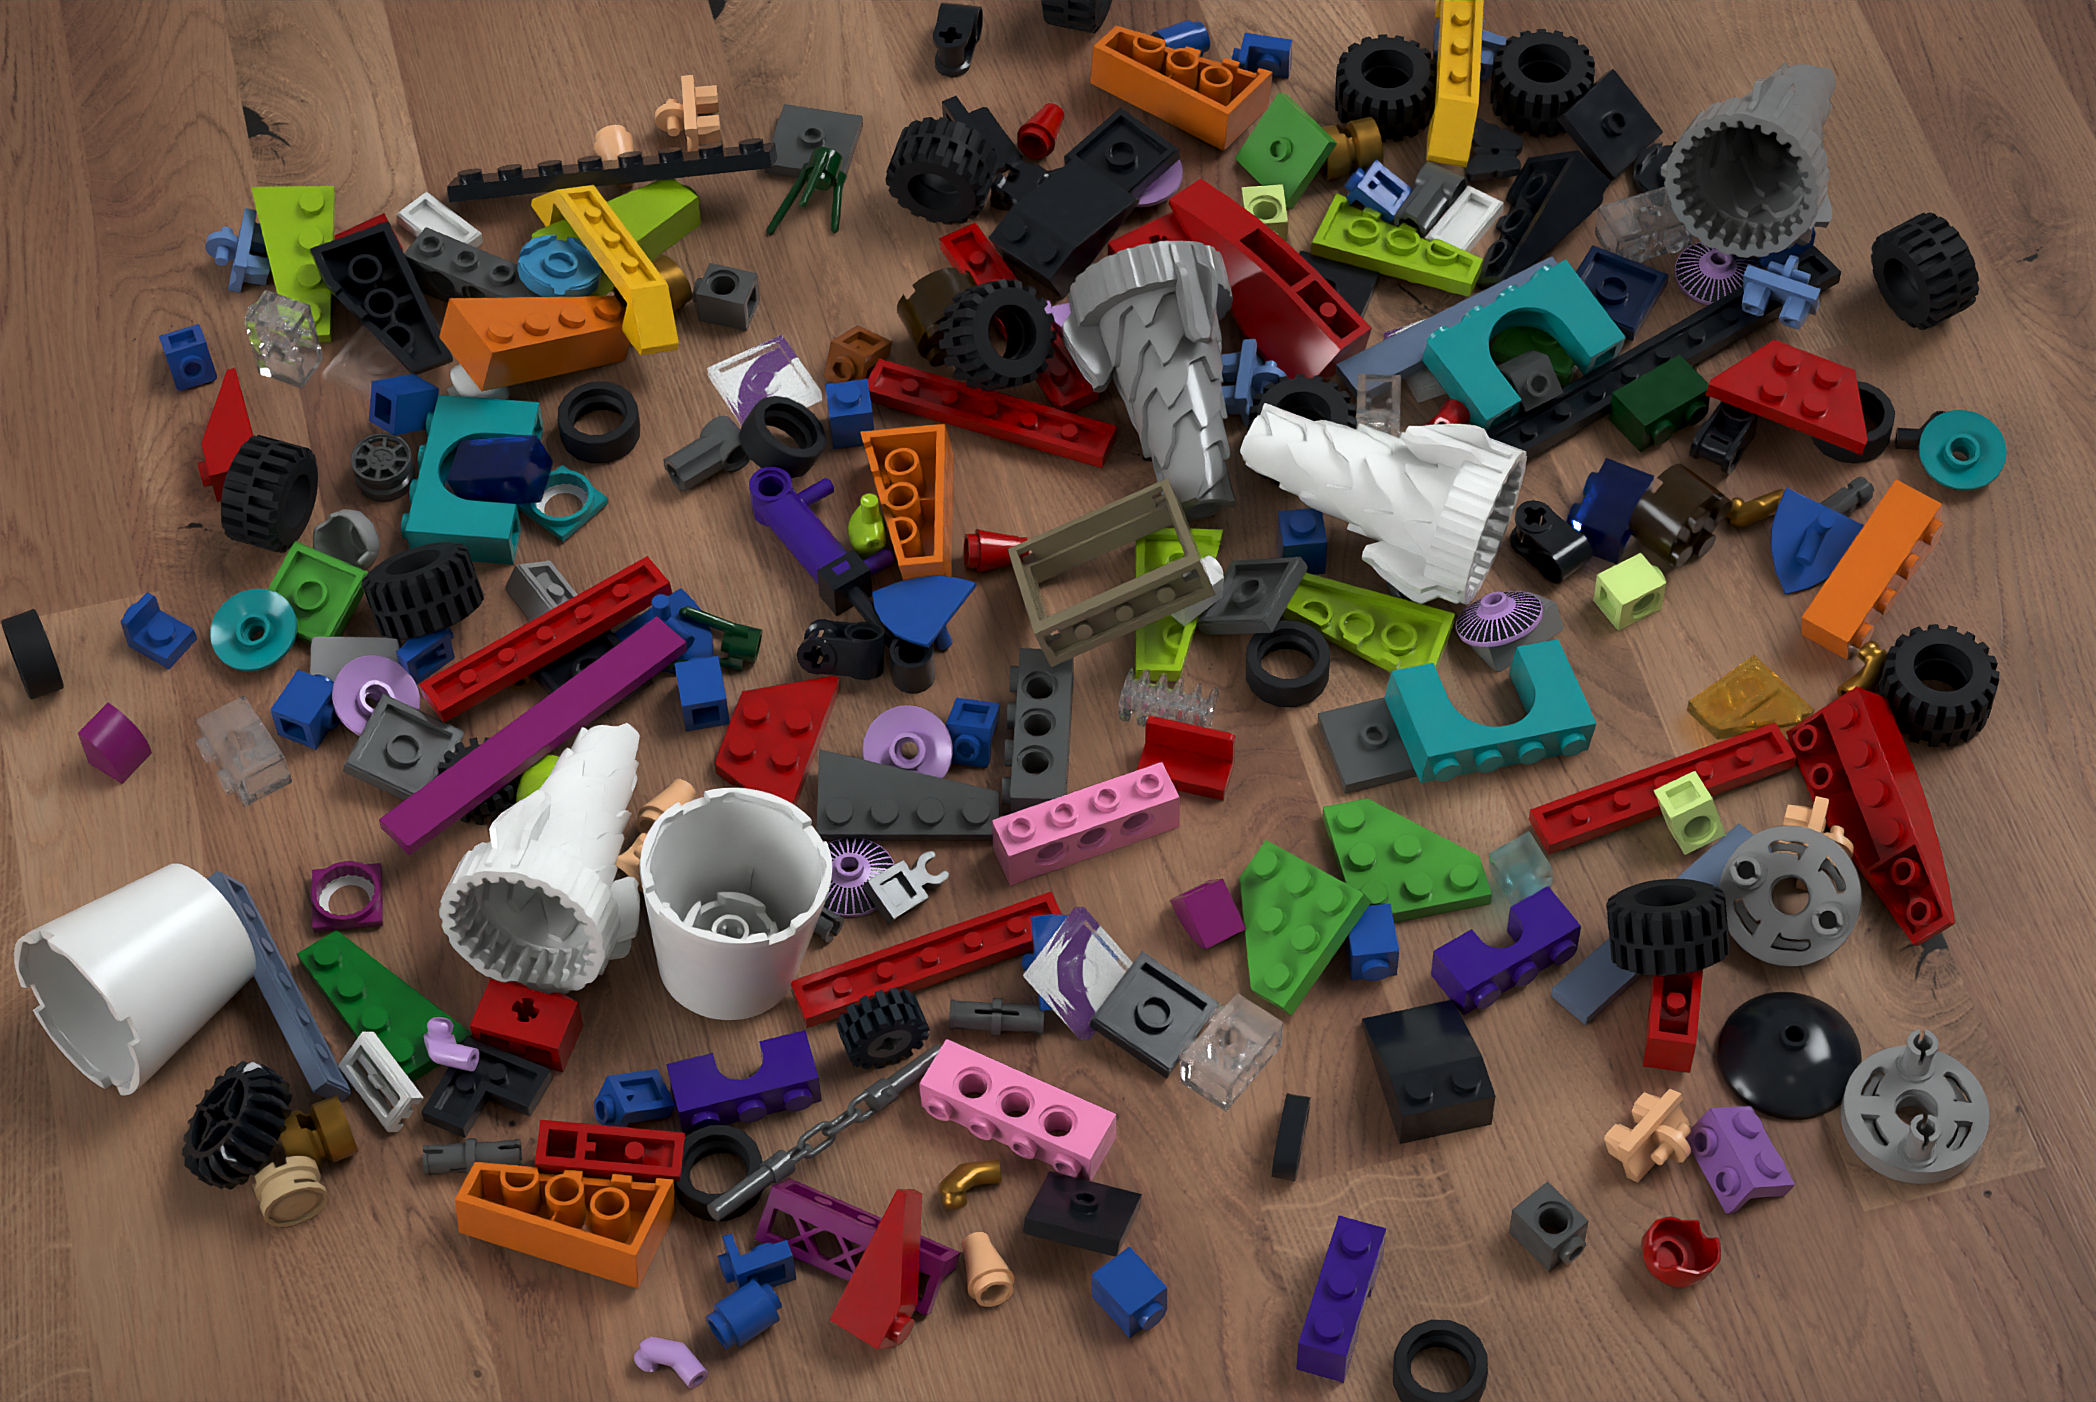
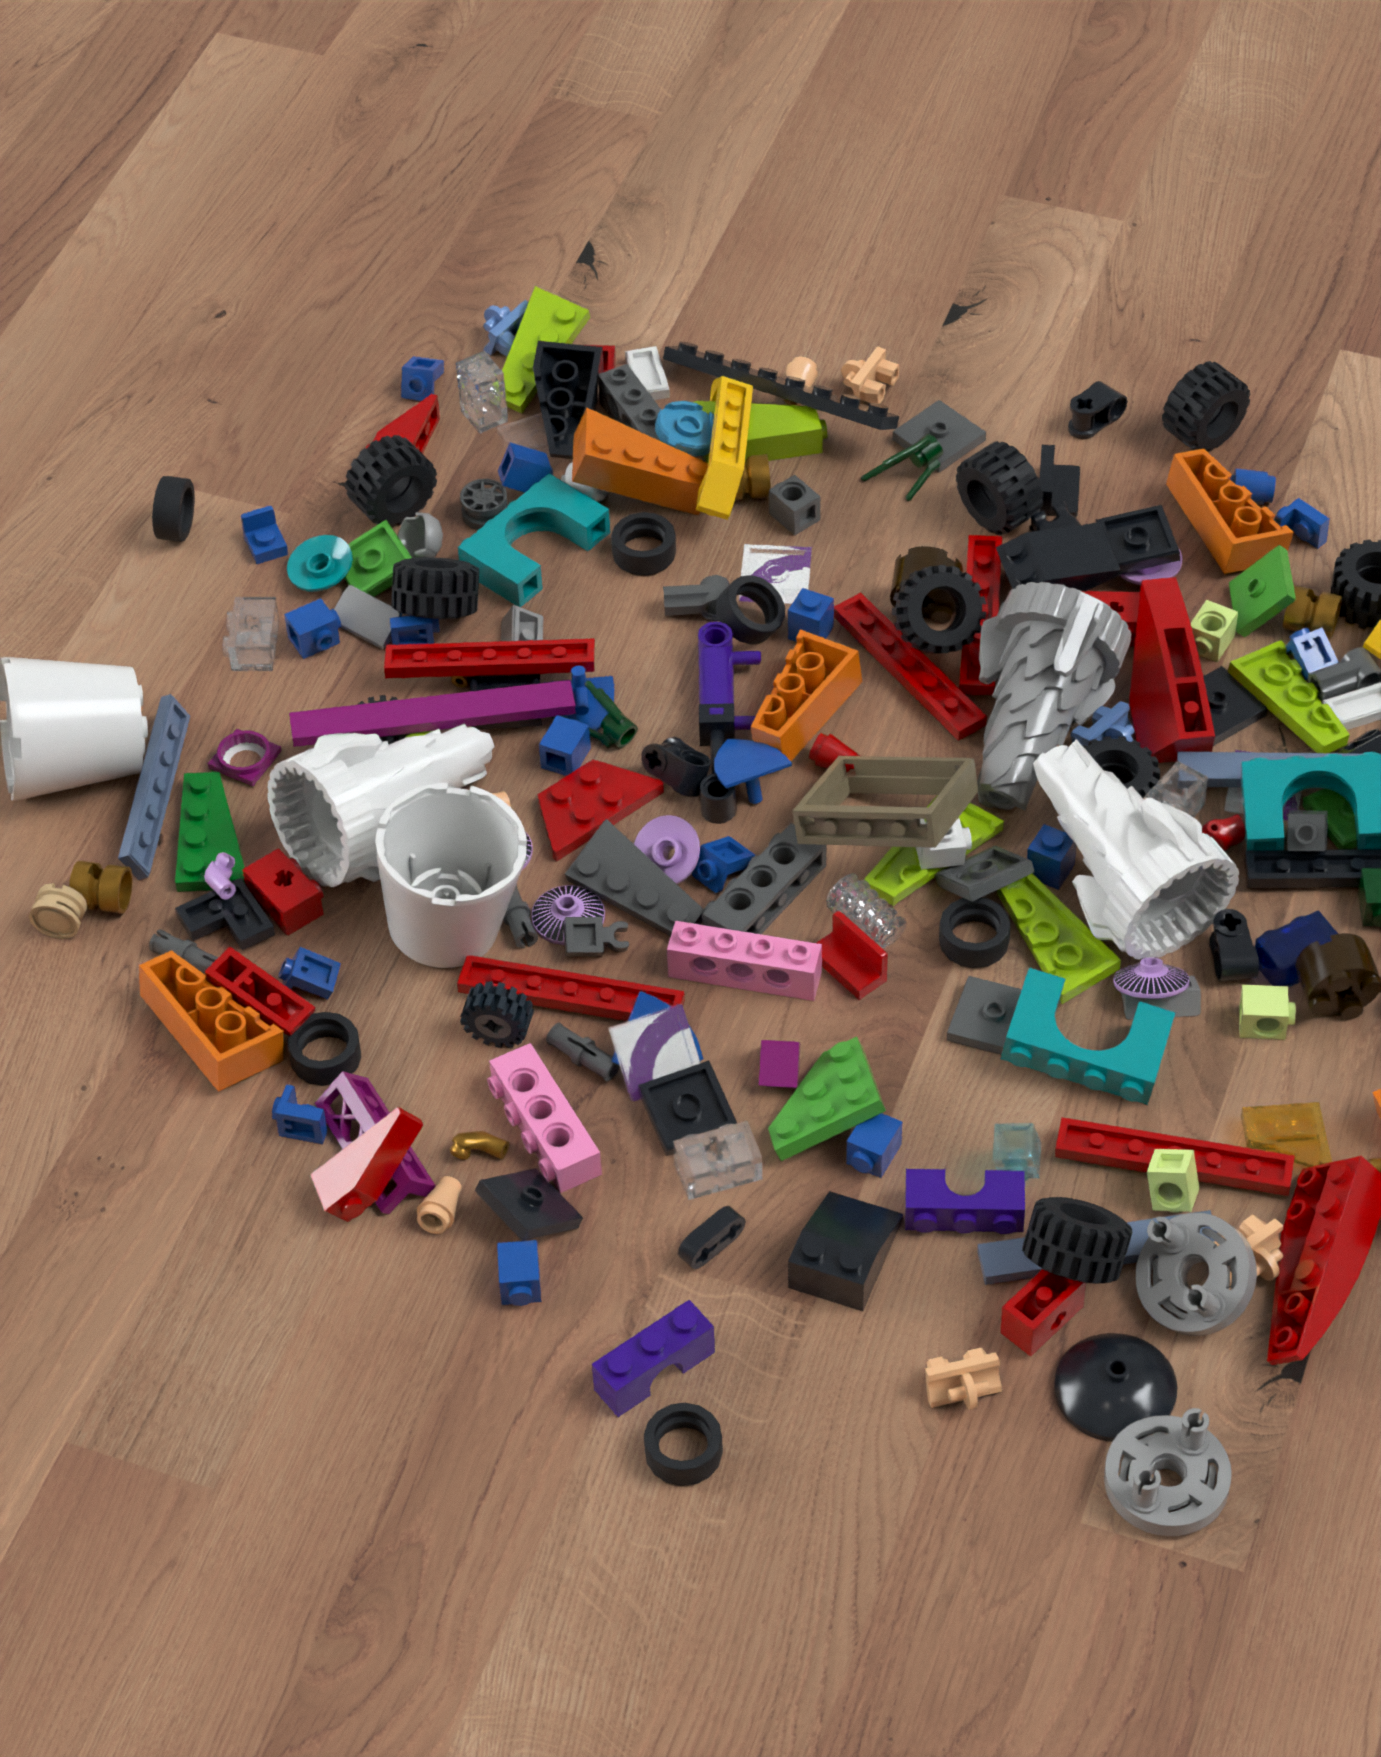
camera: 35 degrees right, 5 degrees down
magenta brick [78,702,152,784] -> none
black gear [182,1061,292,1190] -> none
lavender dish [332,655,420,736] -> none
white tile [338,1032,424,1132] -> none
dark grey plate [343,693,465,800] -> none
clear blue brick [447,435,553,505] -> none
teal piece [516,465,609,542] -> none
lavender arm [634,1337,708,1388] -> none
dark purple arch [666,1030,822,1135] -> none
blue brick [706,1280,782,1349] -> none
dark grey piece [707,1044,942,1221] -> none
dark orange bracket [824,325,893,383] -> none
lime piece [848,493,887,560] -> none
red cone [1017,103,1065,159] -> none
bright green plate [1322,798,1492,923] -> none
dark grey brick [1509,1182,1589,1272] -> none
red hair [1641,1216,1721,1289] -> none
medium lavender bracket [1685,1106,1795,1214] -> none

